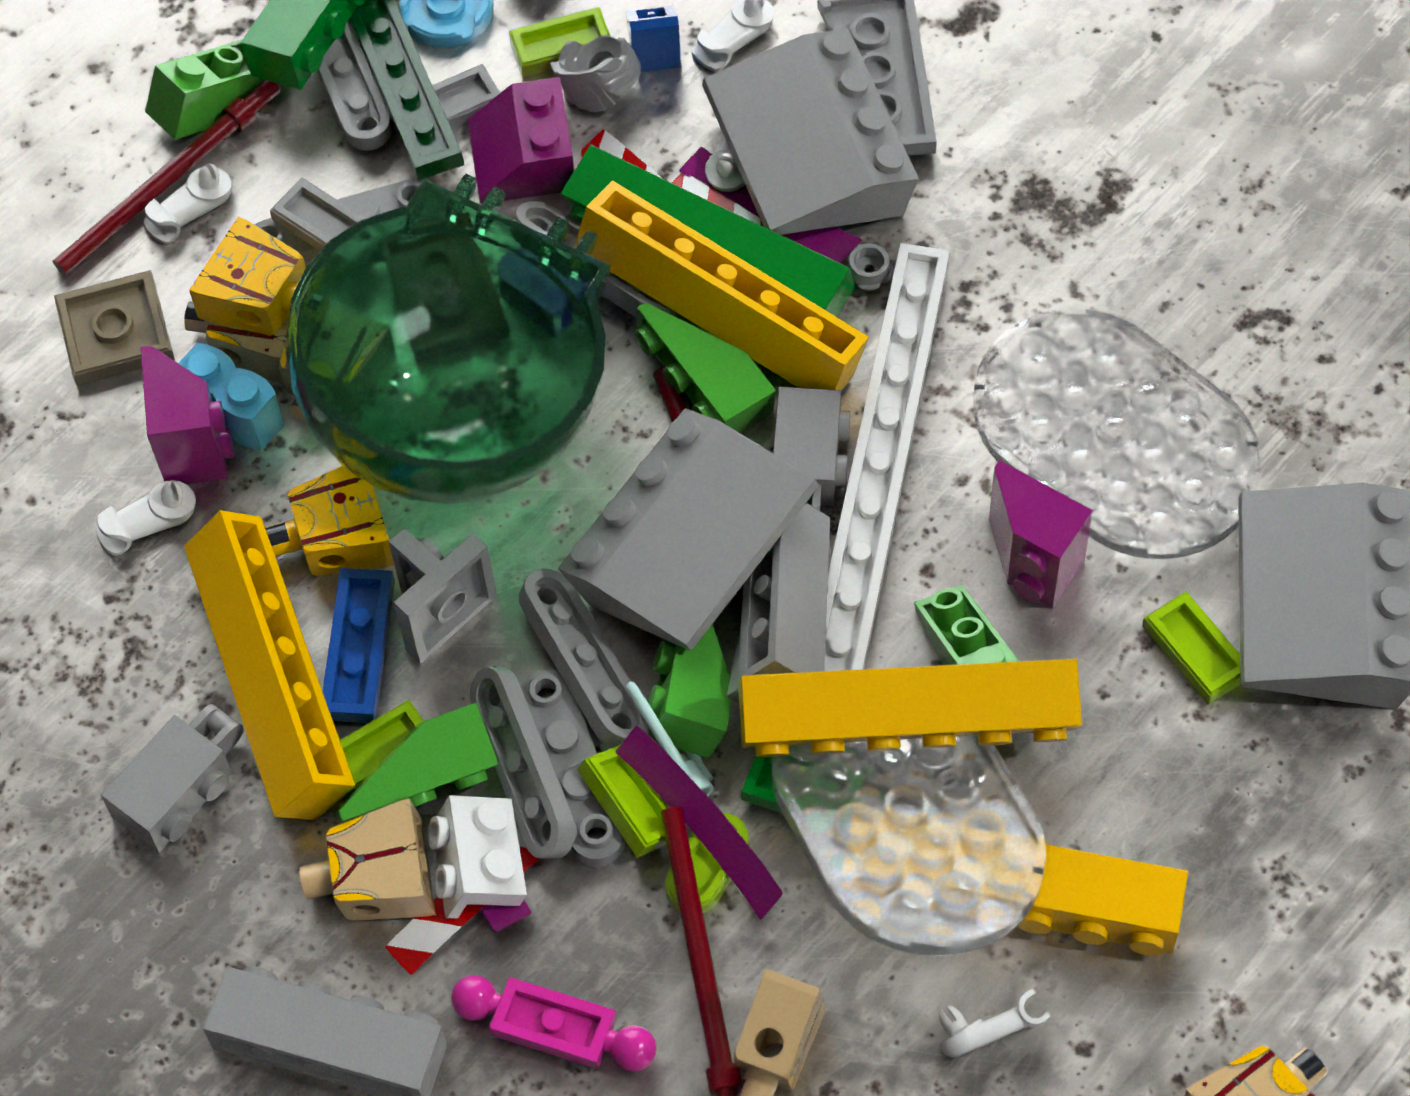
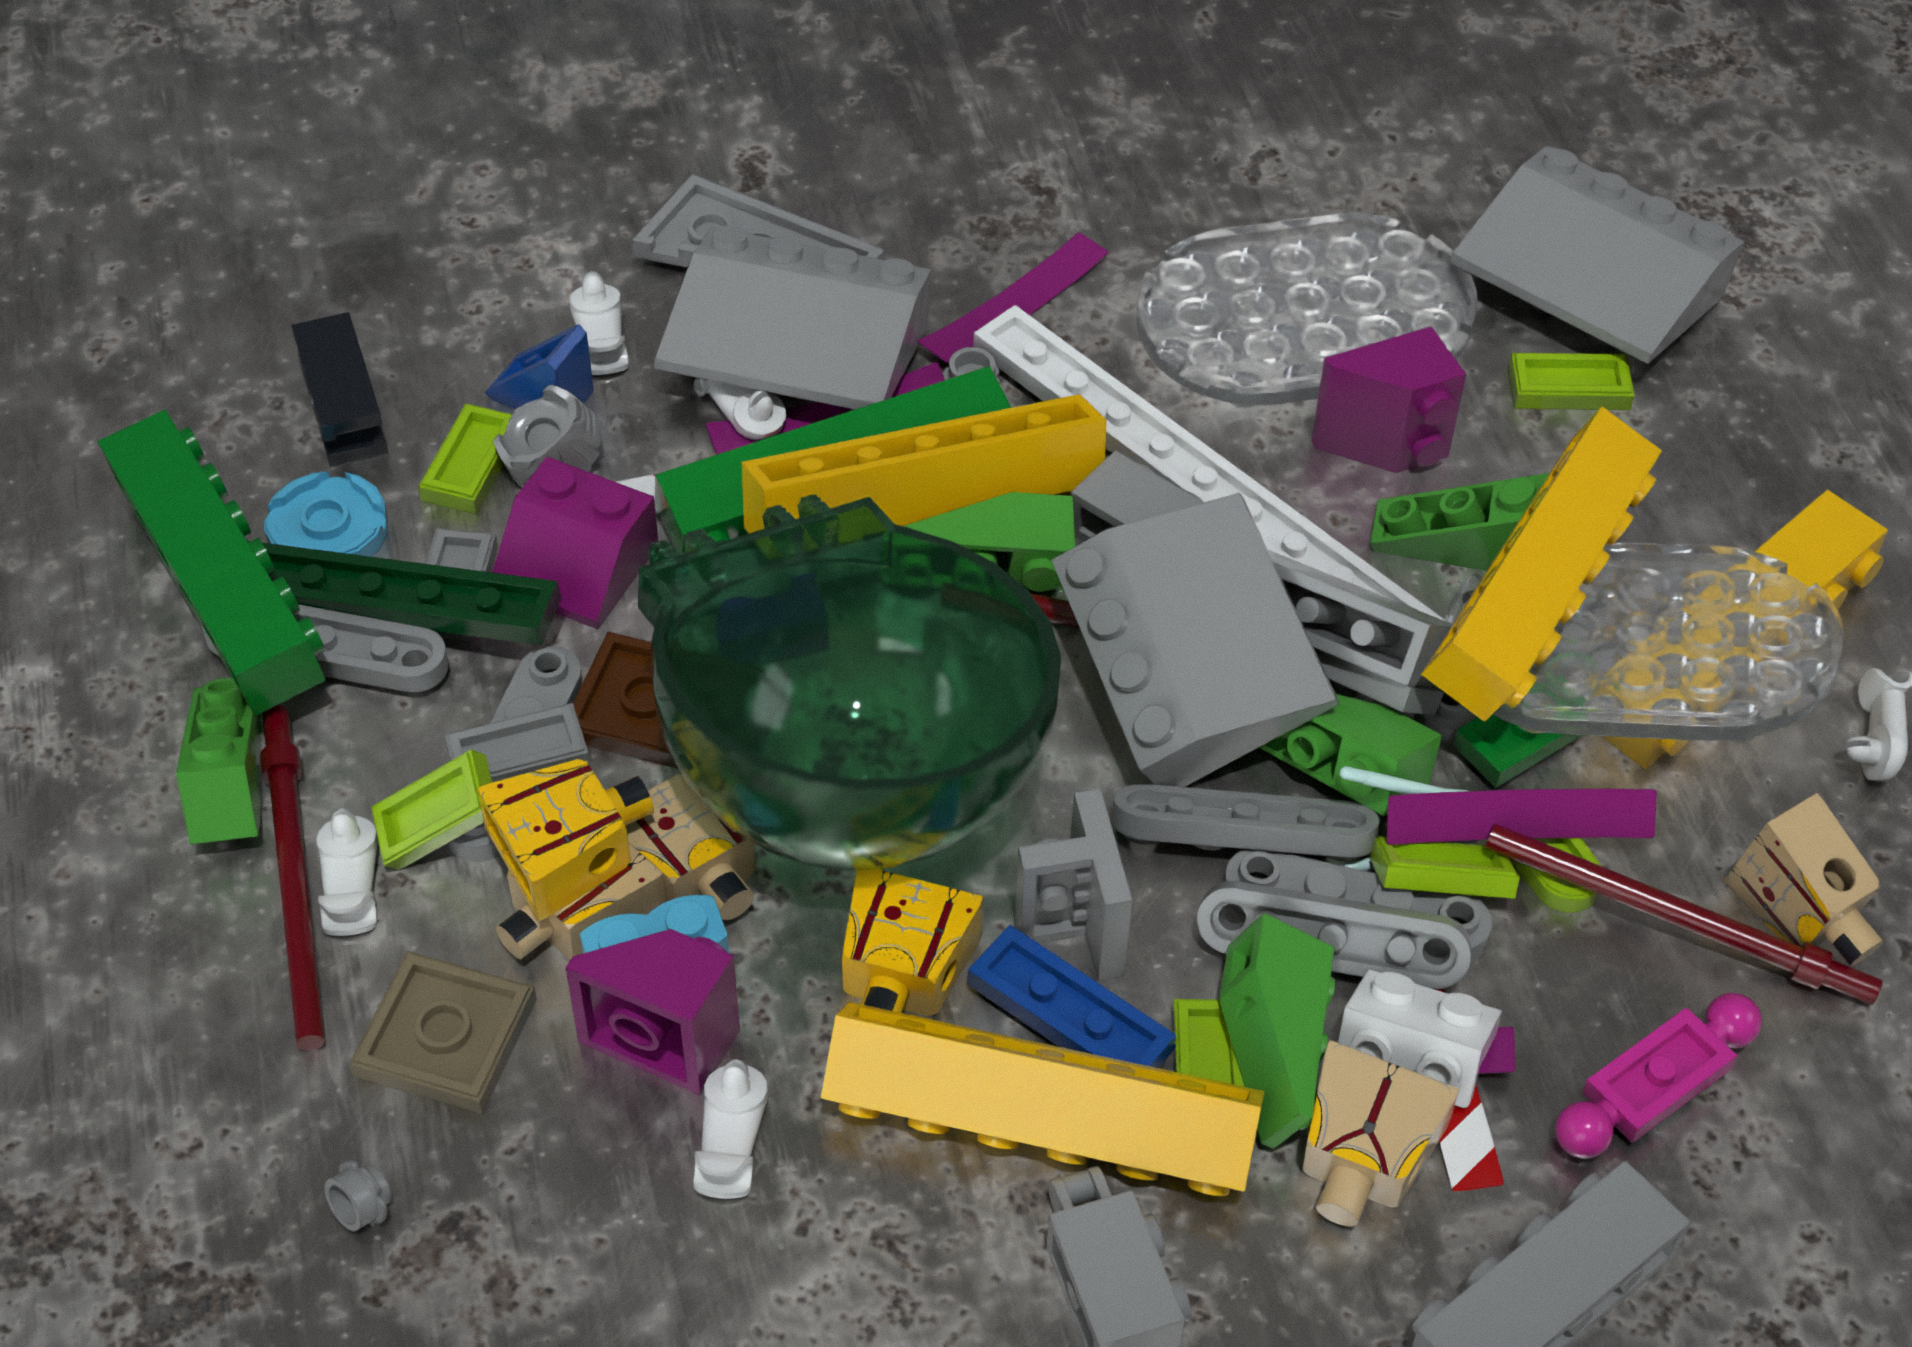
camera: 60 degrees left, 10 degrees down
none -> lime tile [371,749,492,870]
none -> magenta sticker [917,232,1108,363]

